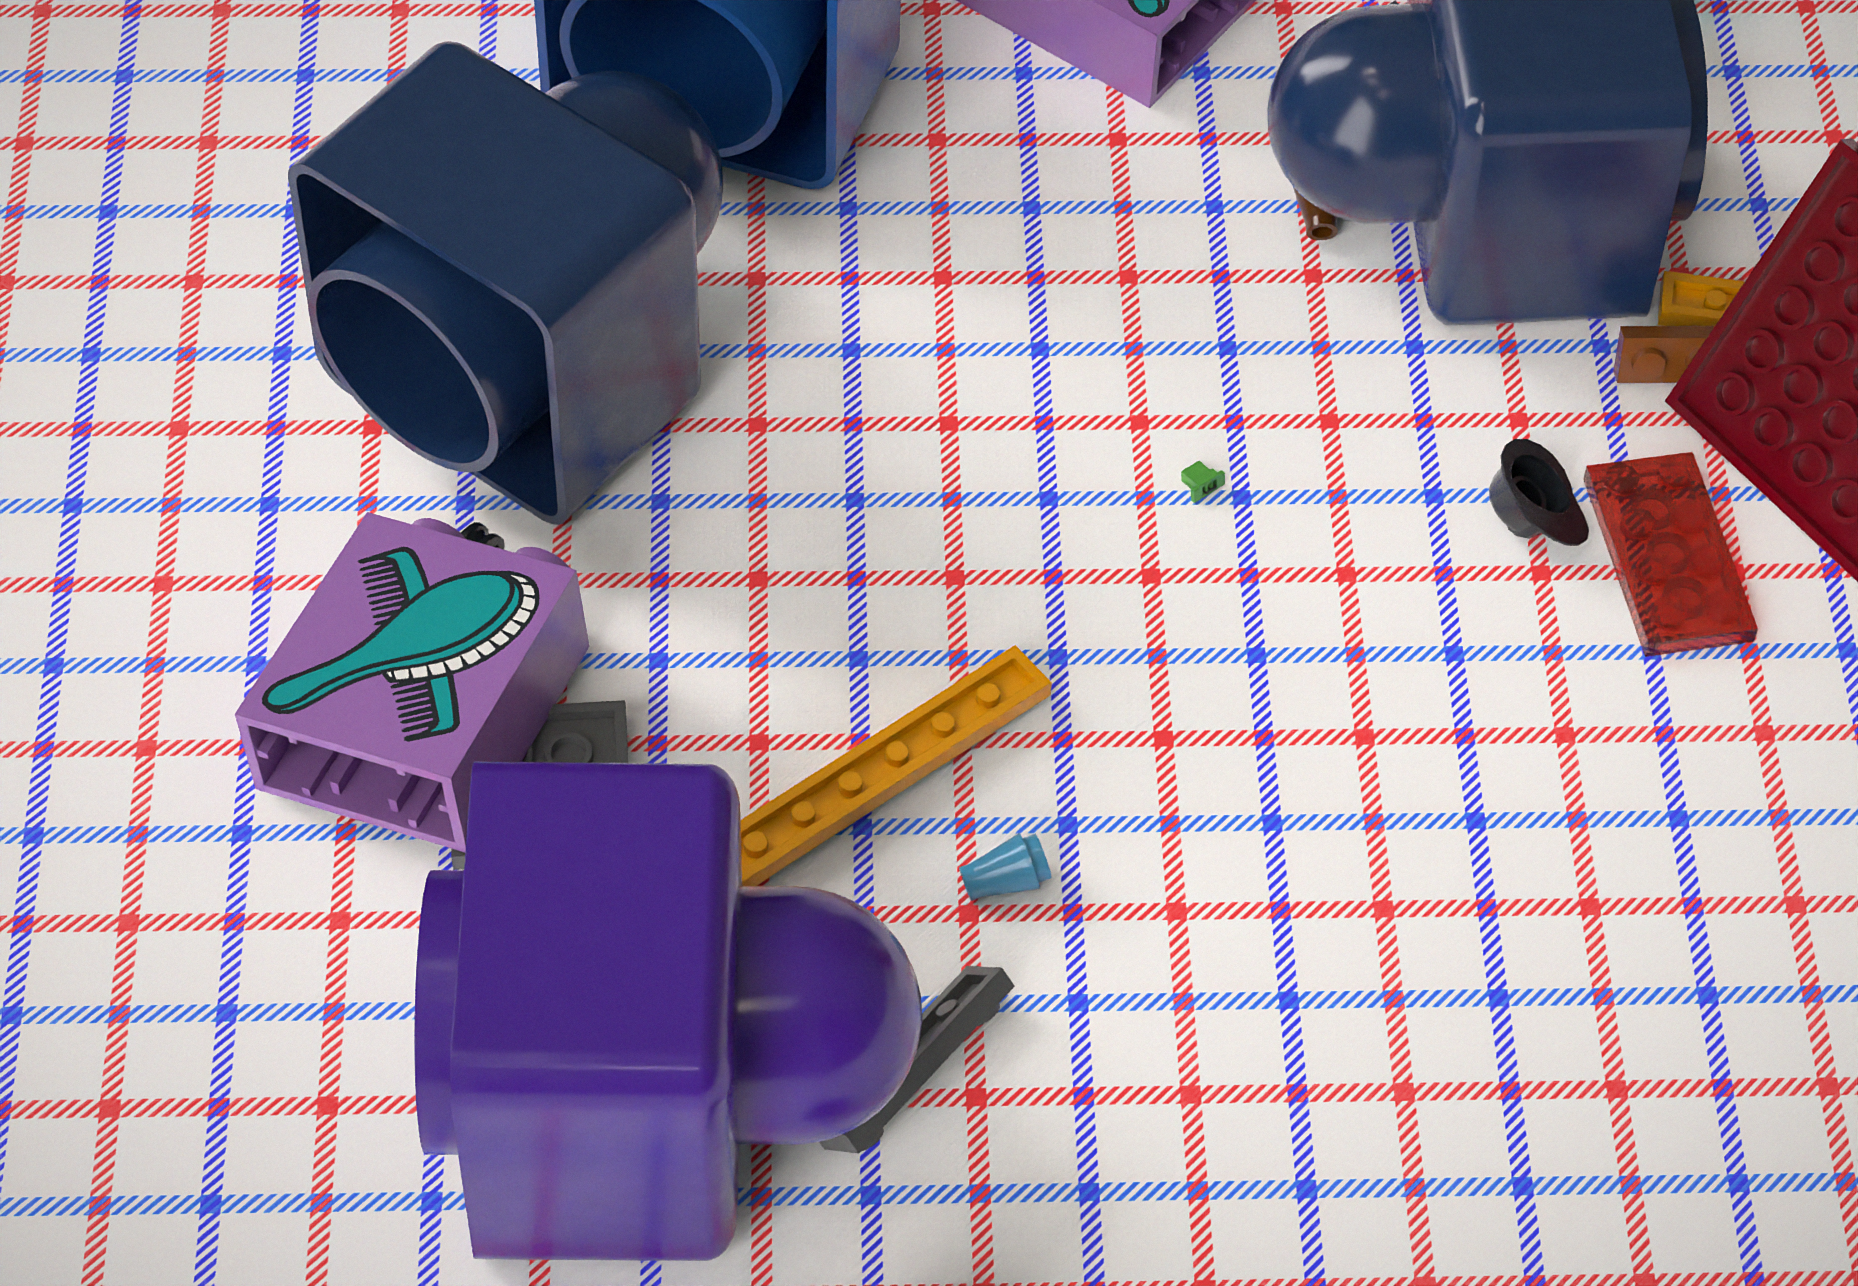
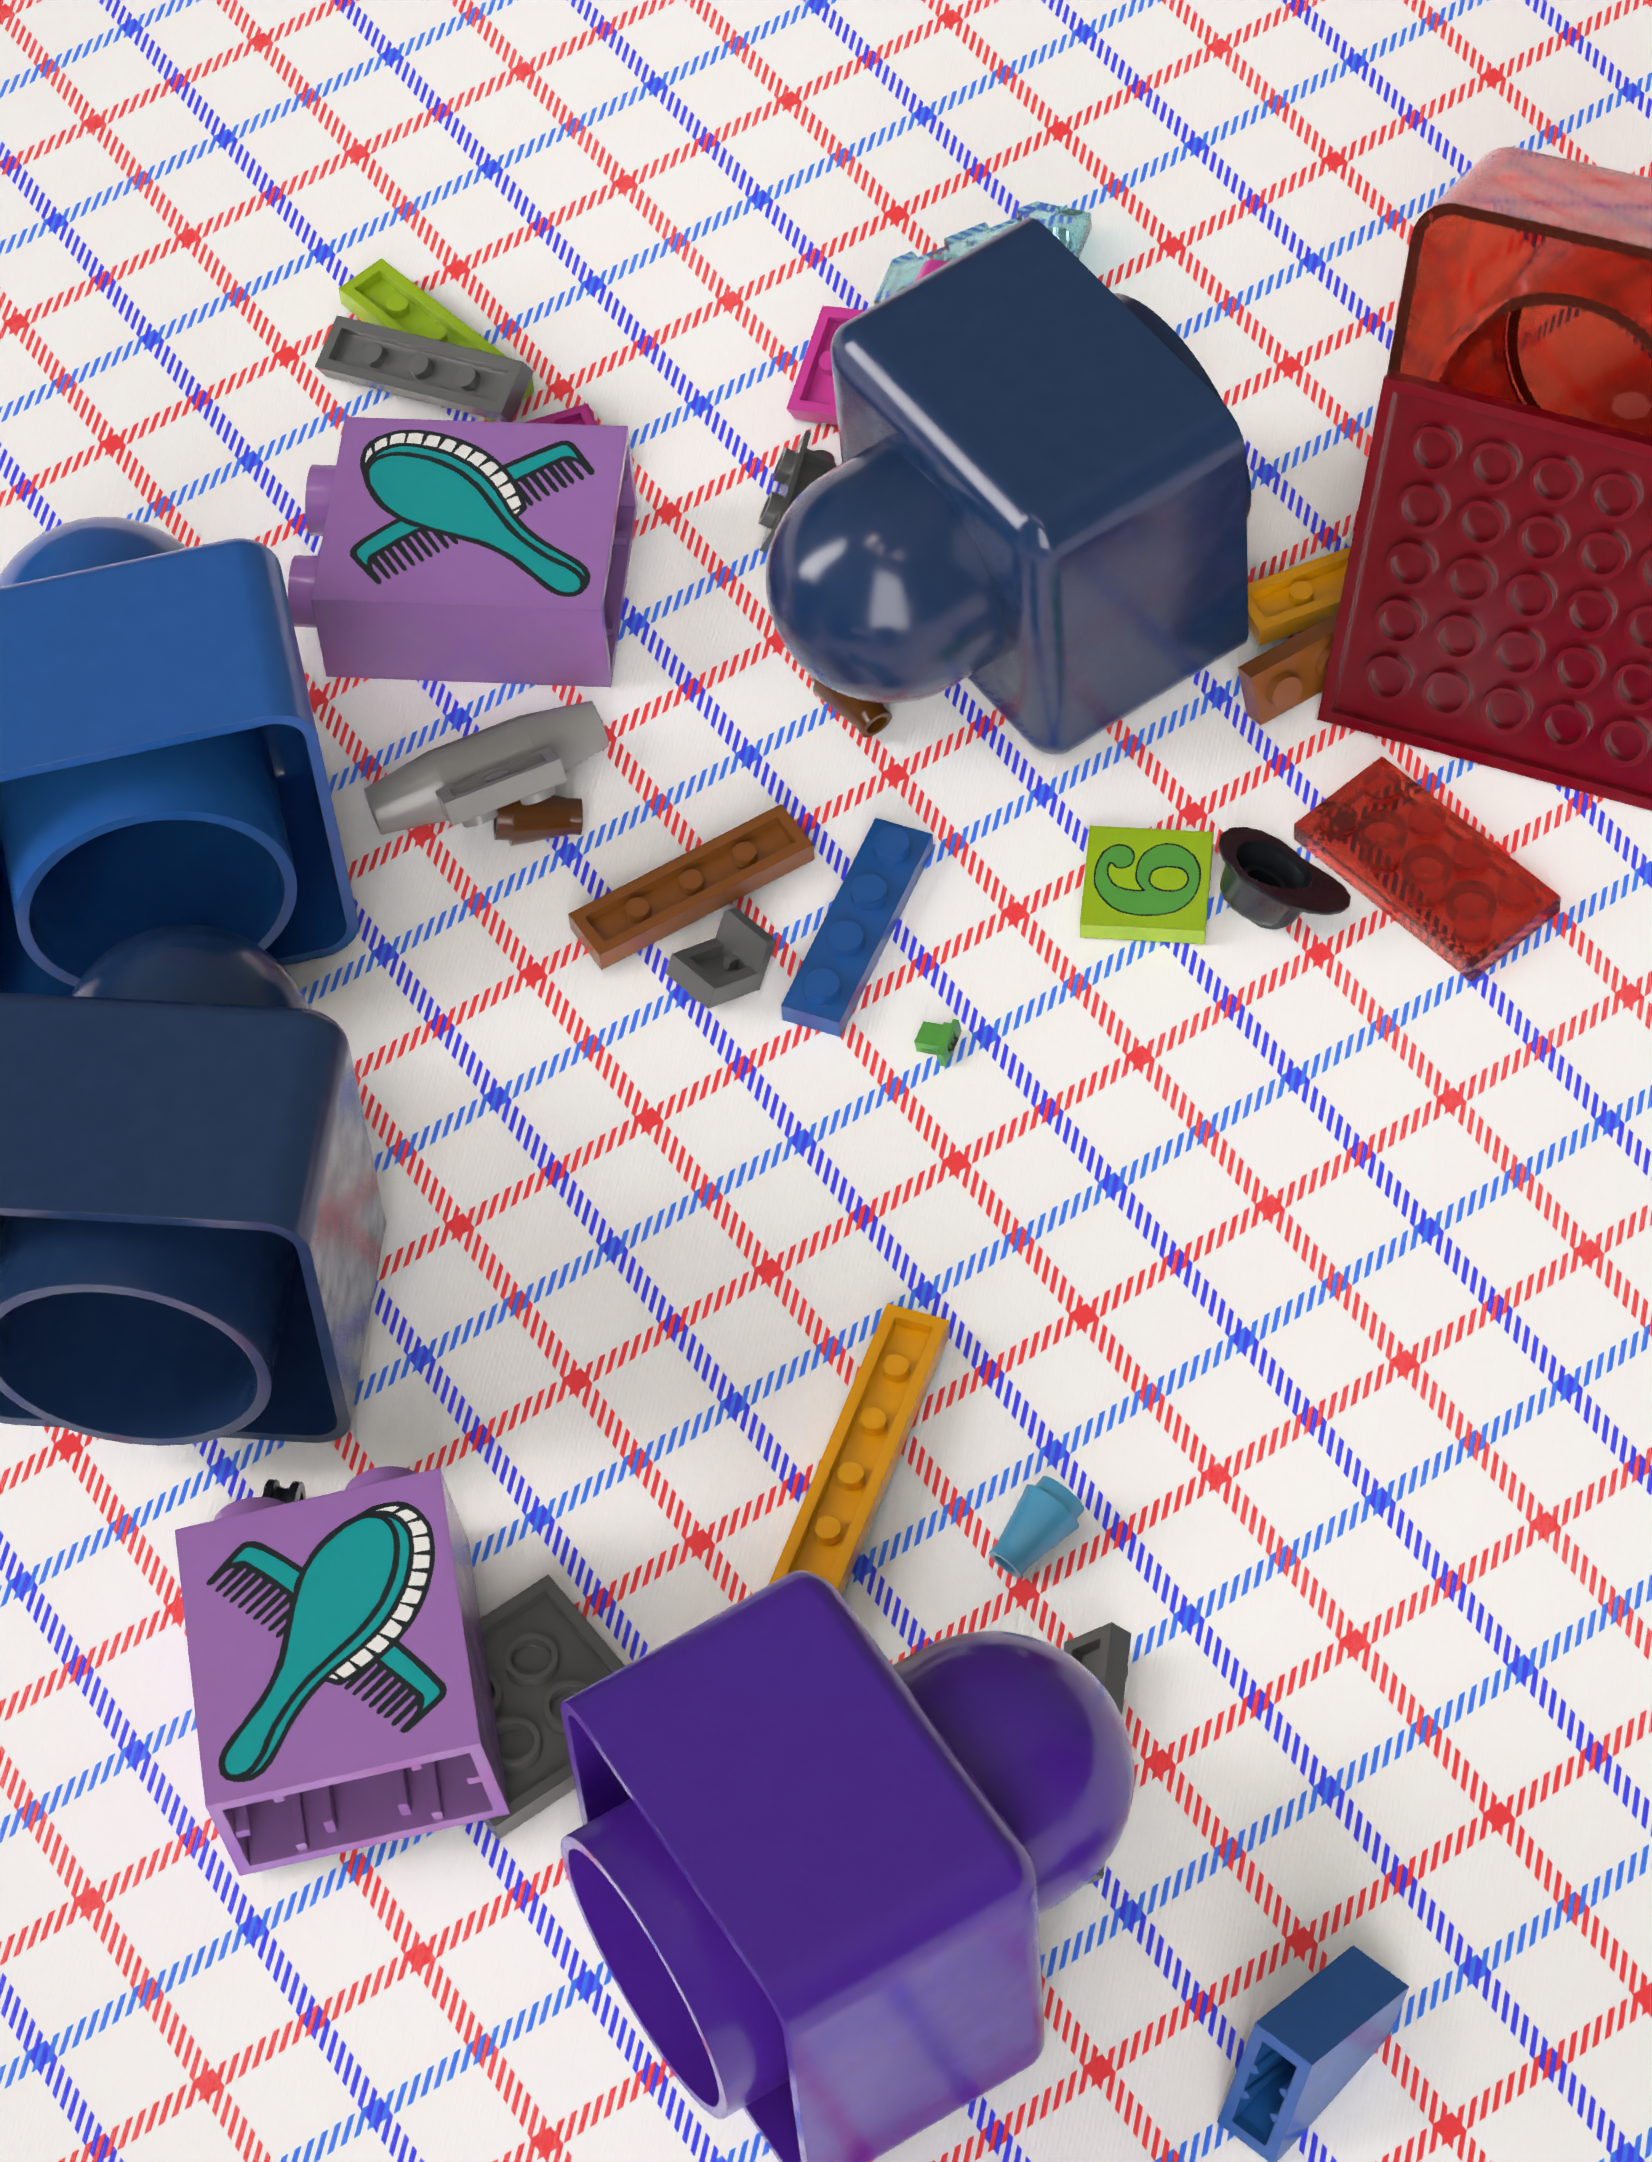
camera: 25 degrees left, 0 degrees up
none -> light grey plate [364,701,609,835]
none -> reddish brown cone [493,795,583,847]
none -> dark orange plate [568,804,815,970]
none -> dark grey bracket [665,907,775,1009]
none -> blue plate [781,818,934,1038]
none -> lime tile [1080,825,1214,944]

